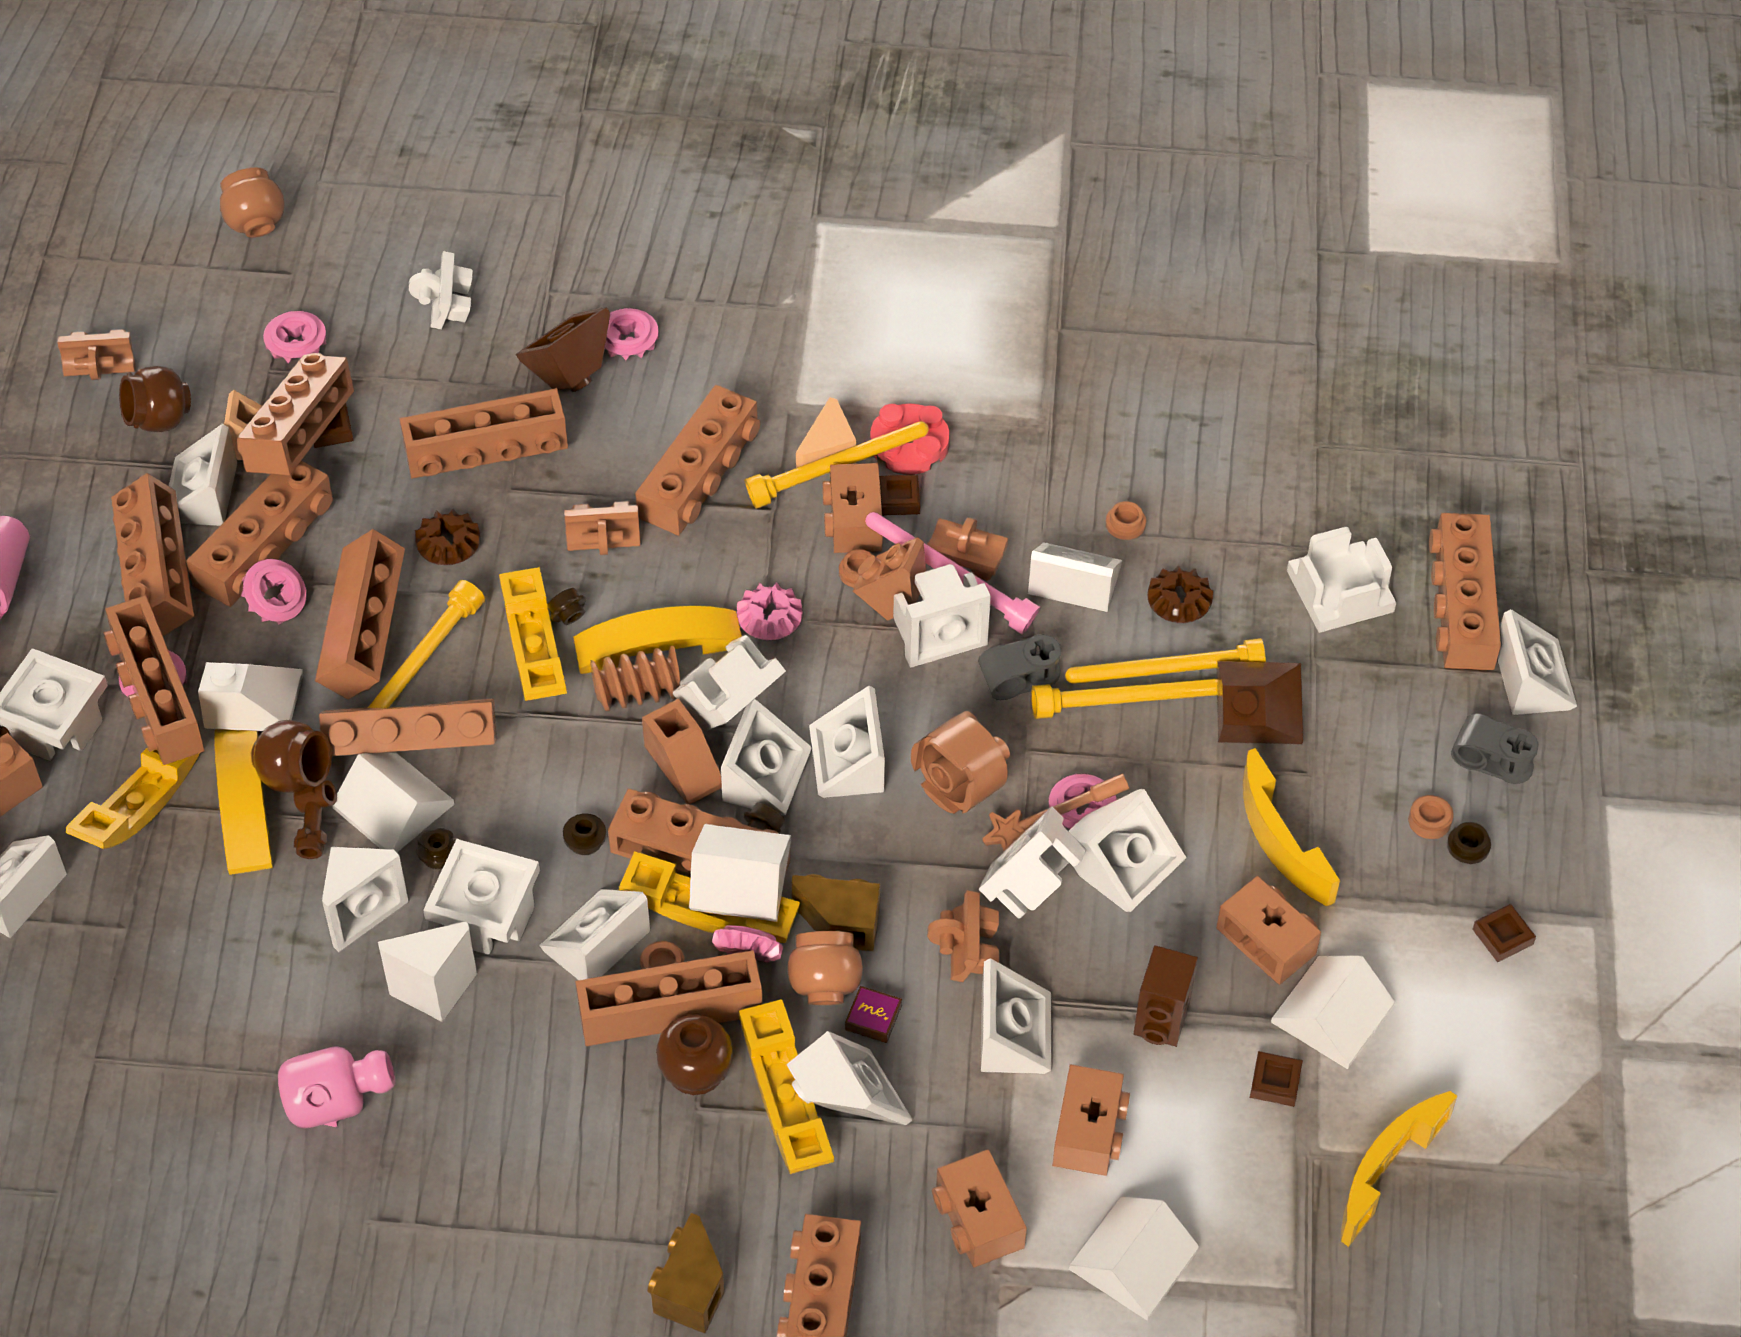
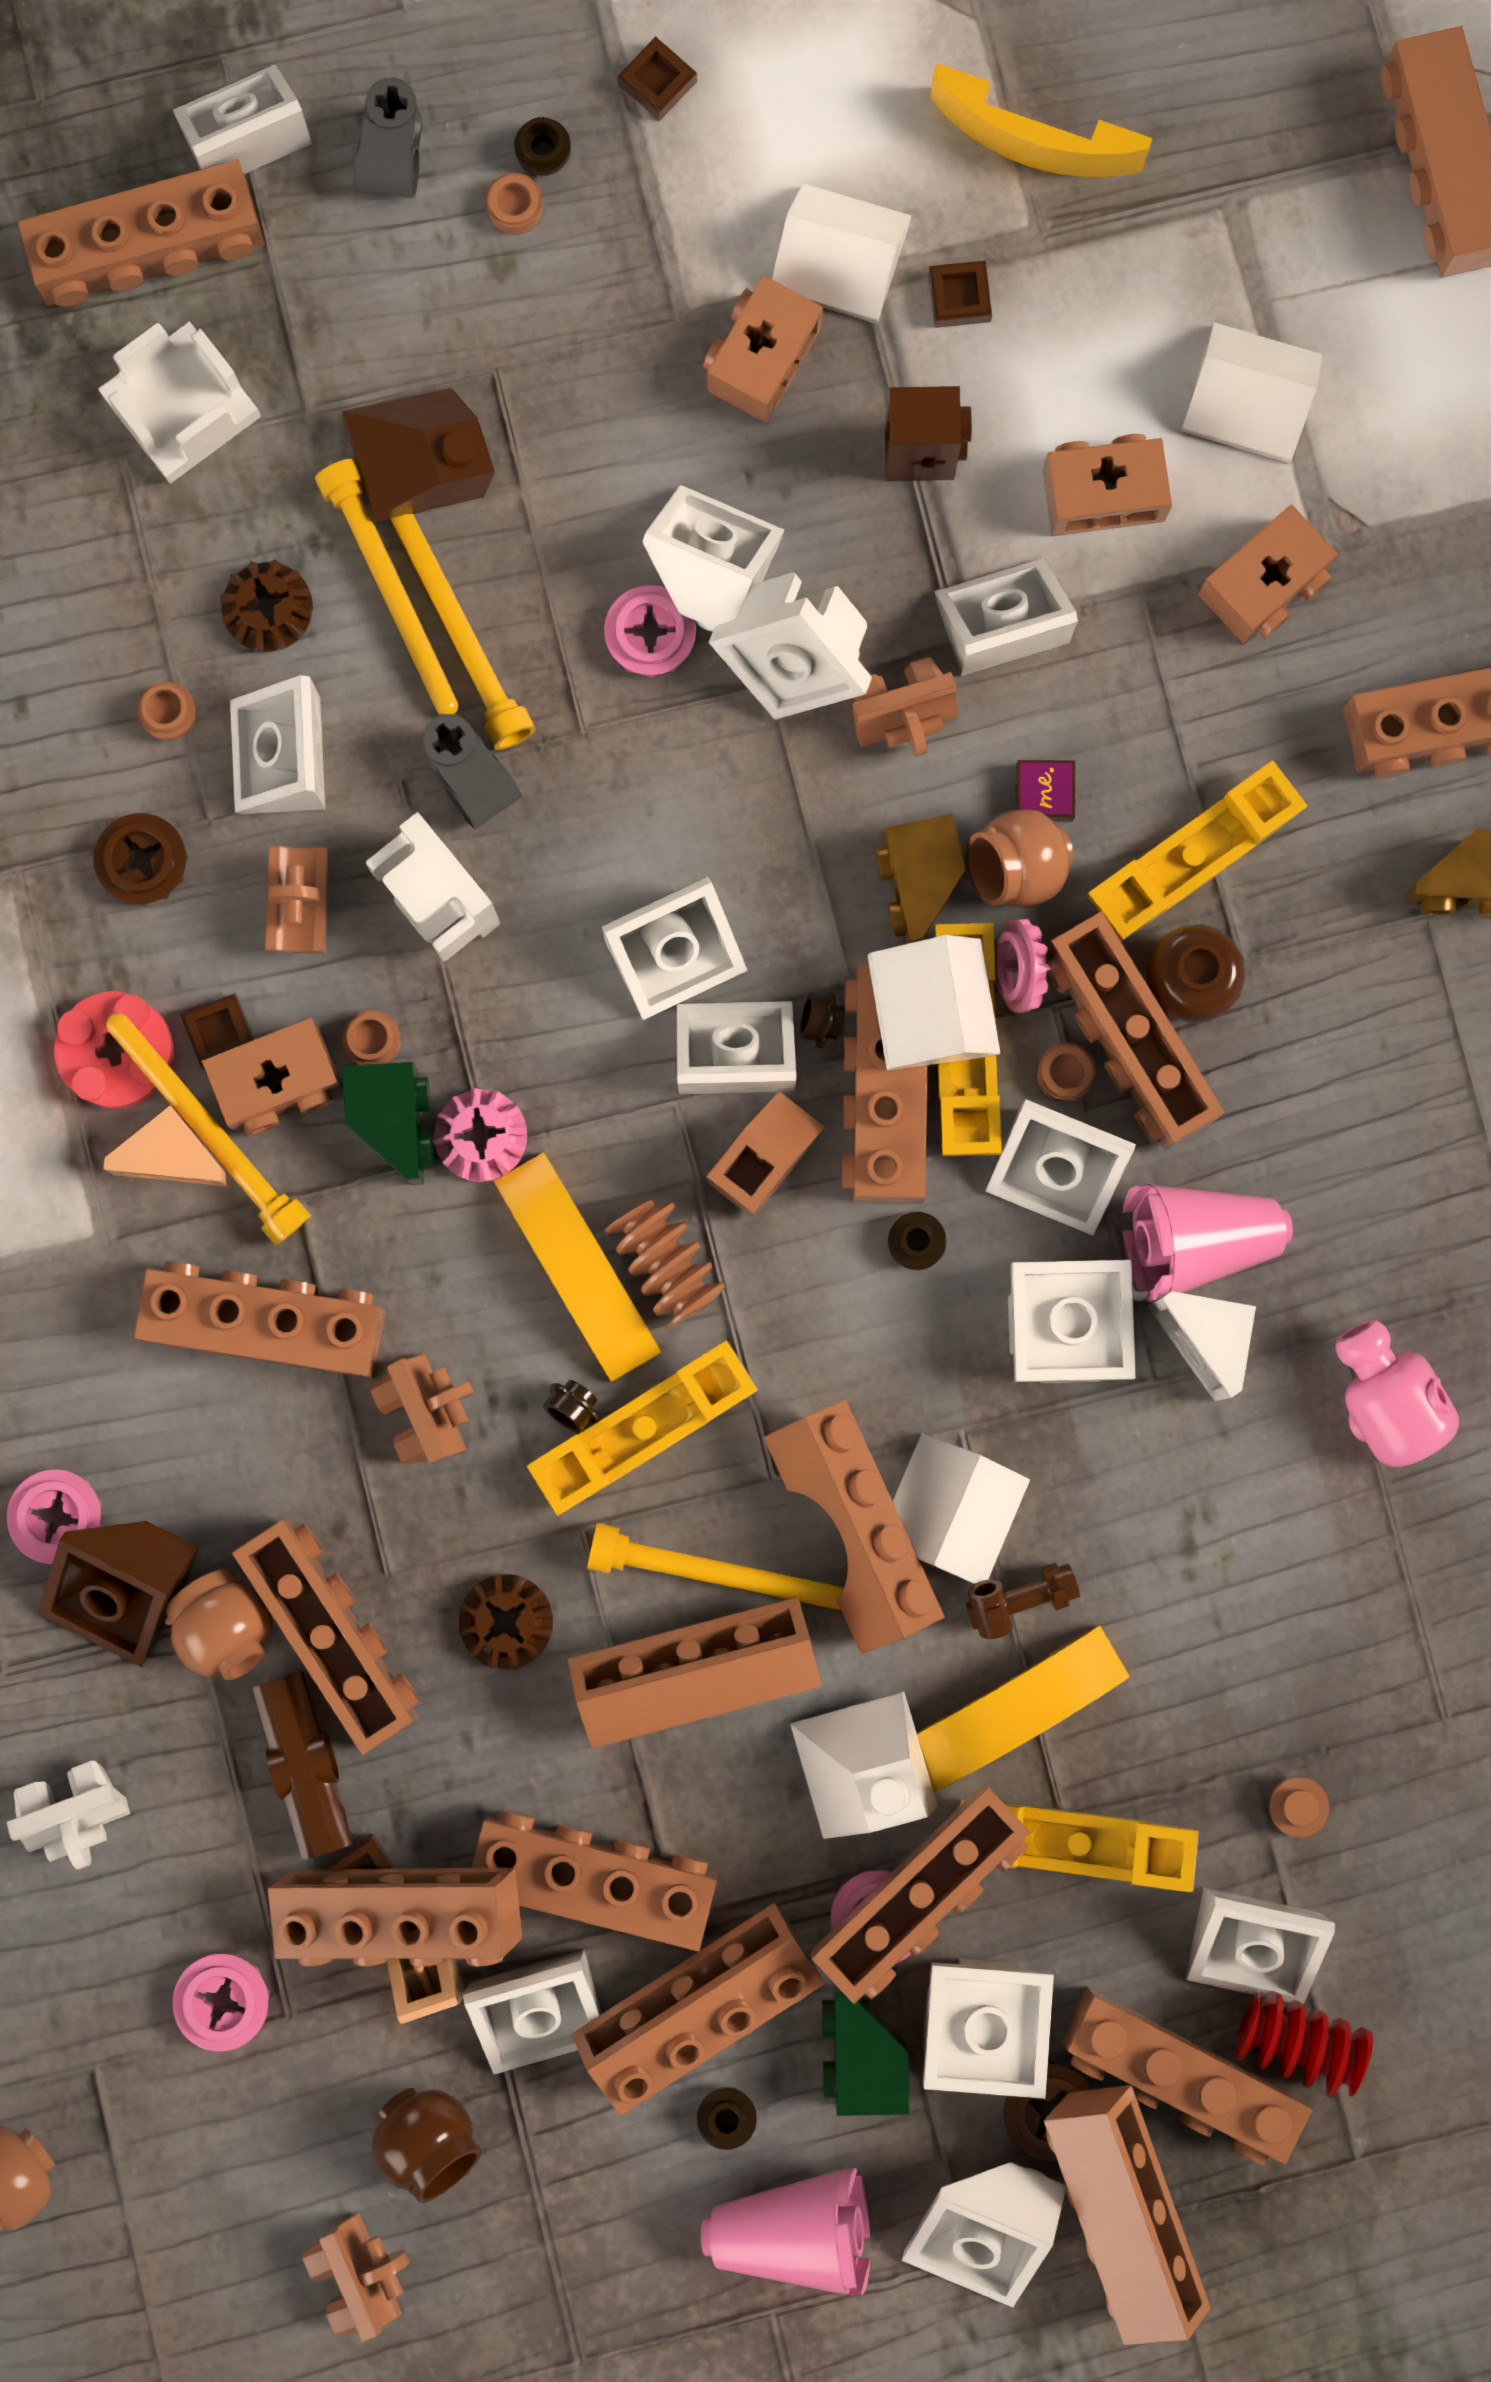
camera: 110 degrees left, 30 degrees up
bright pink gear [241,559,306,625] -> none
reddish brown piece [251,720,332,793] -> none
white slope [322,847,409,952] -> none
dark brown plate [416,828,456,869] -> none
white panel [673,635,786,732] -> none
white slope [786,1031,913,1125] -> none
nougat slope [853,537,926,621] -> none
bright pink piece [865,512,1040,635] -> none
nougat brick [911,711,1010,814] -> none
nougat piece [982,773,1130,851] -> none
yellow slope [1243,748,1340,906] -> none
none -> reddish brown gear [93,813,188,907]
none -> nougat piece [165,1569,272,1680]
none -> reddish brown piece [252,1671,353,1861]
none -> dark green slope [342,1062,434,1185]
none -> dark brown plate [697,2087,757,2150]
none -> dark green slope [822,1983,910,2116]
none -> bright pink cone [1122,1184,1293,1303]
none -> nougat plate [1269,1777,1329,1838]

